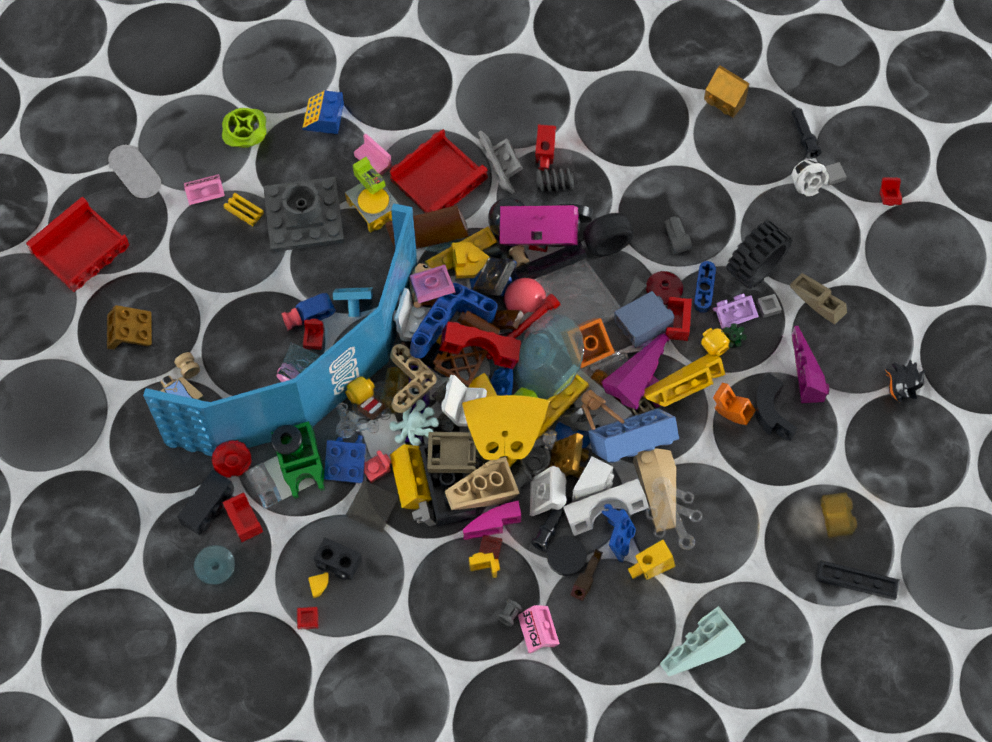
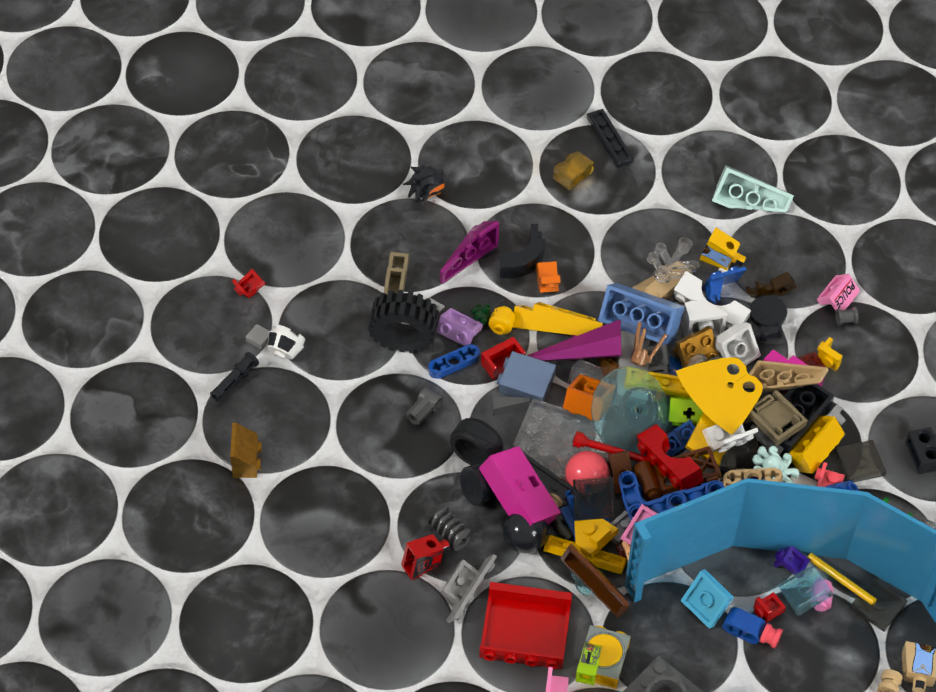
camera: 130 degrees left, 10 degrees down
dark red dish [646,271,683,305] -> none

